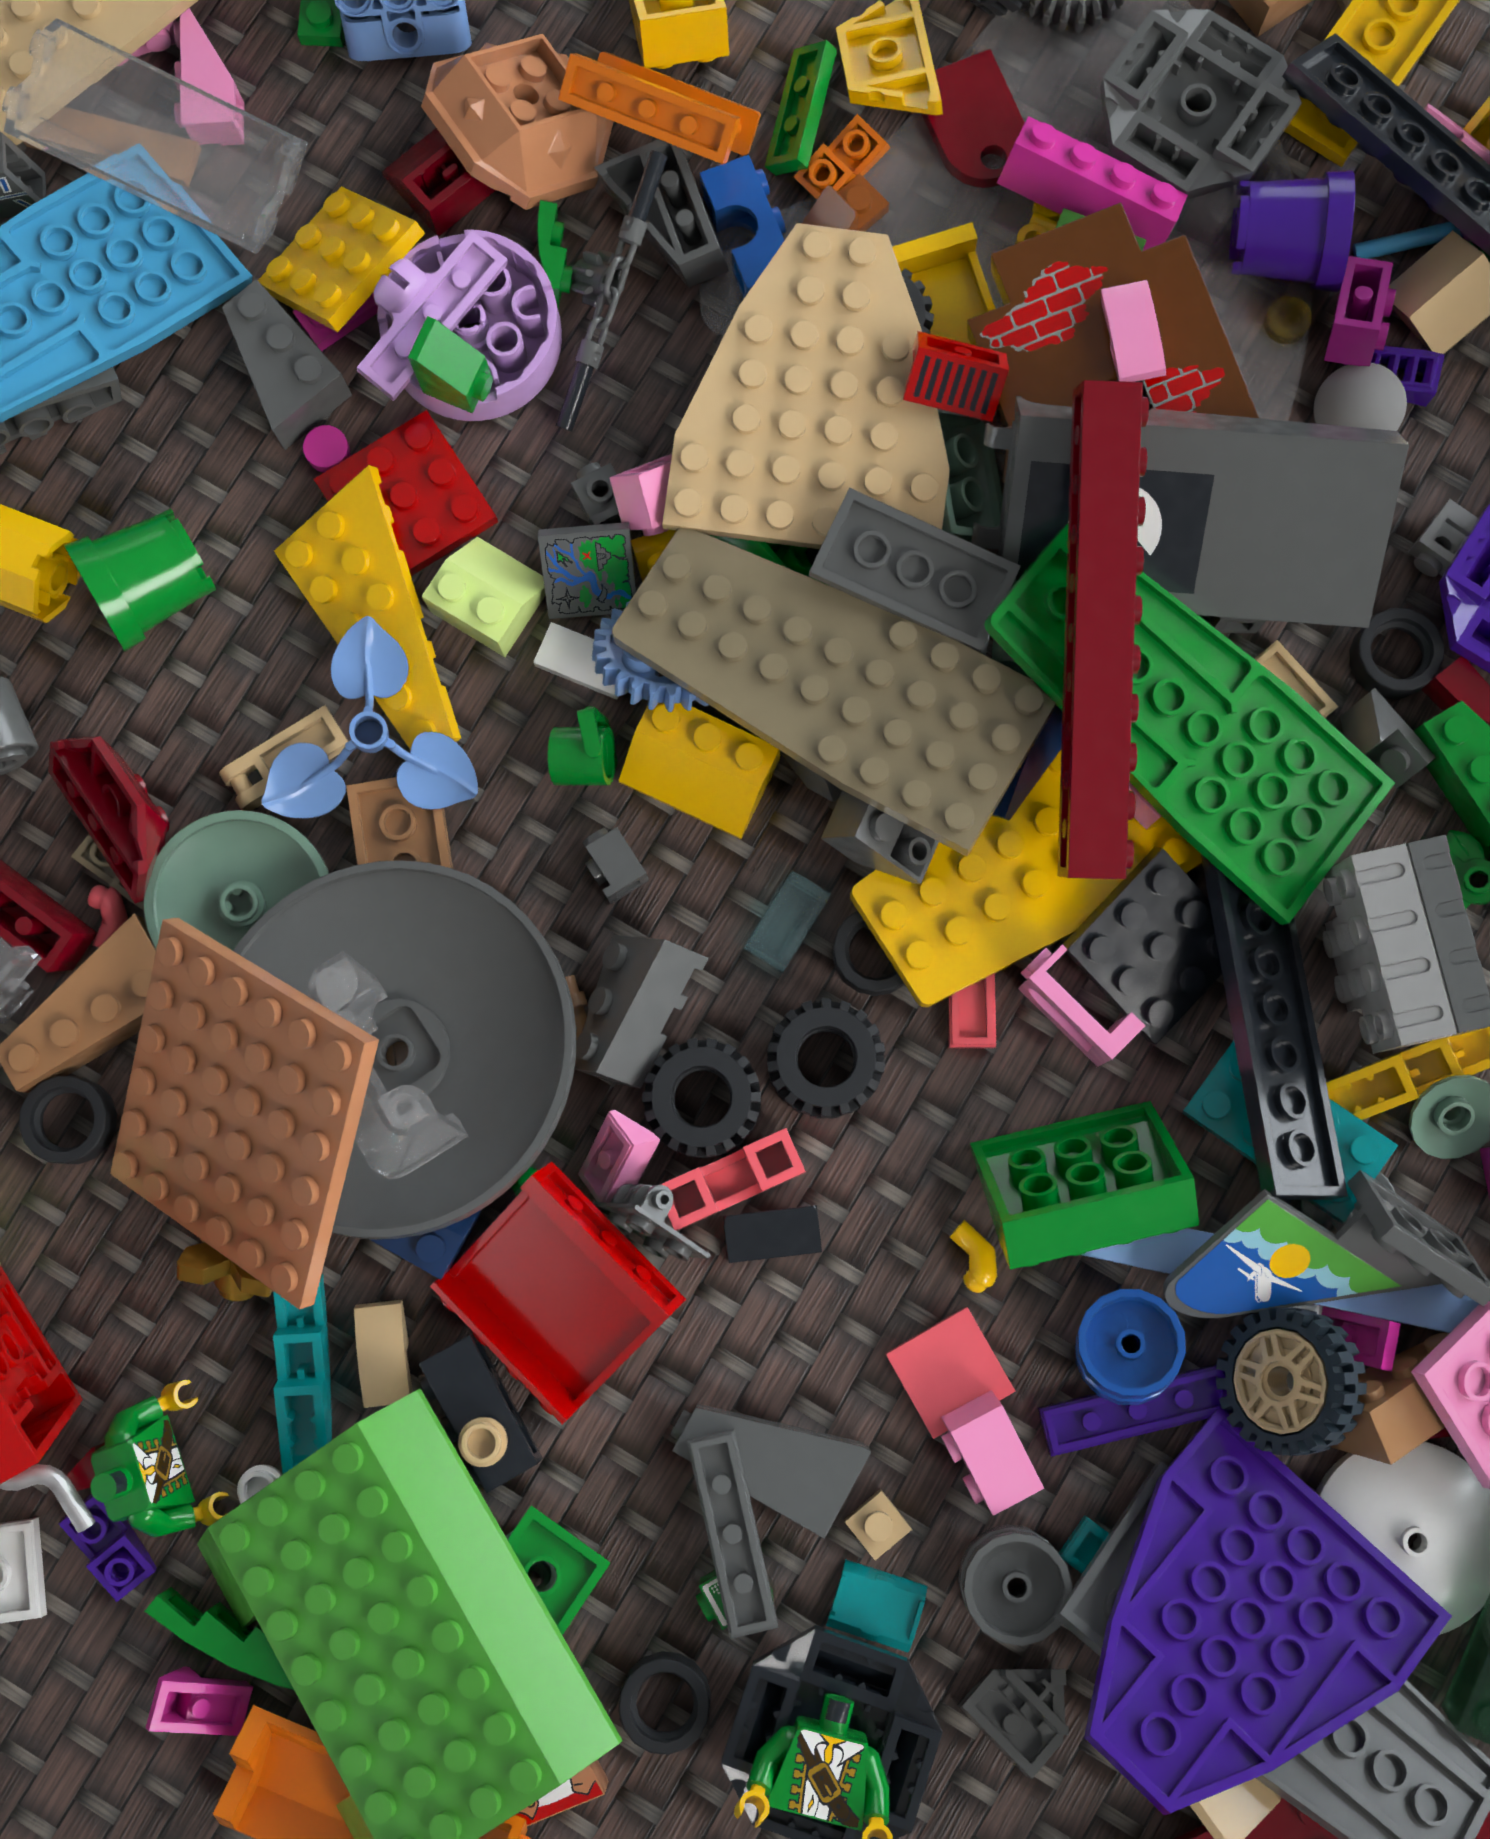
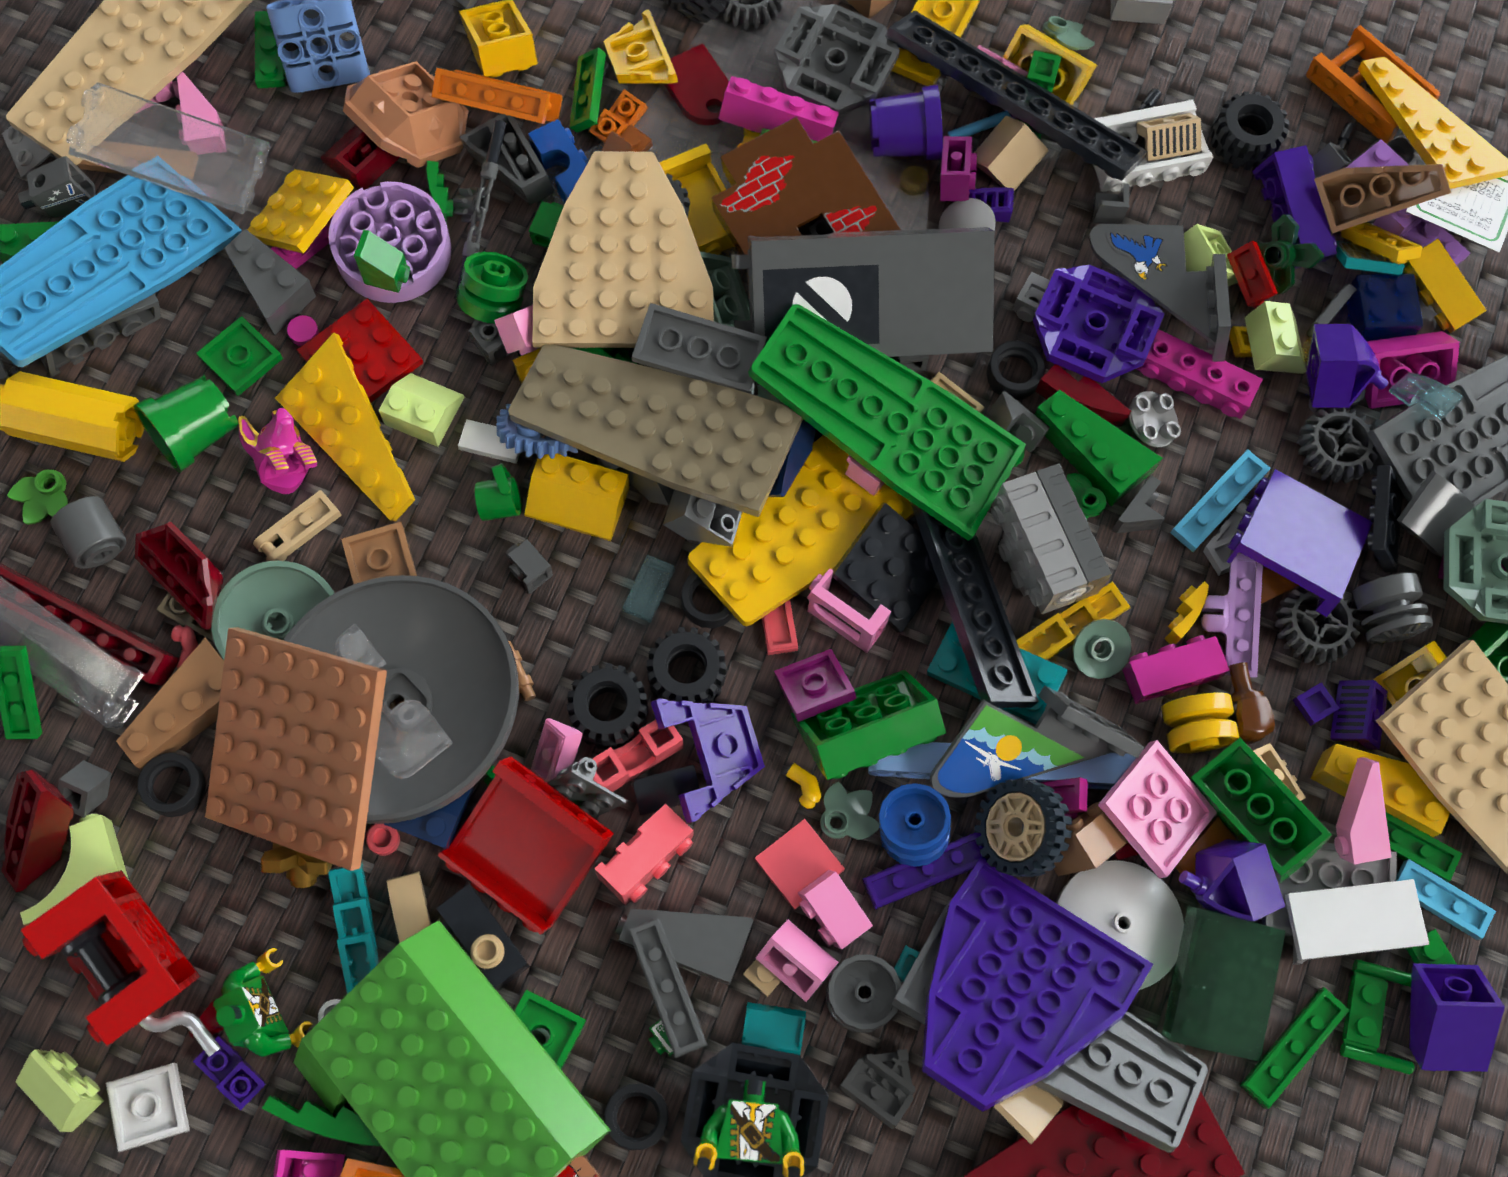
camera: 20 degrees left, 10 degrees down
medium blue plant [261,616,478,819] -> none
lavender plate [357,230,508,401] -> none
tile [538,522,636,619] -> none
dark grey wedge [574,935,709,1089] -> none
red panel [903,331,1009,422] -> none
dark red brick [1057,380,1149,879] -> none
bright pink slope [1101,280,1166,382] -> none
none -> green plate [196,316,283,396]
none -> dark pink piece [238,408,317,494]
none -> coral tile [366,824,400,856]
none -> green wheel [456,252,528,324]
none -> green brick [529,201,564,249]
none -> coral wedge [594,804,694,906]
none -> wing [651,699,765,823]
none -> bright pink brick [755,920,839,1002]
none -> magenta plate [774,649,856,722]
none -> sand green plate [820,782,880,840]

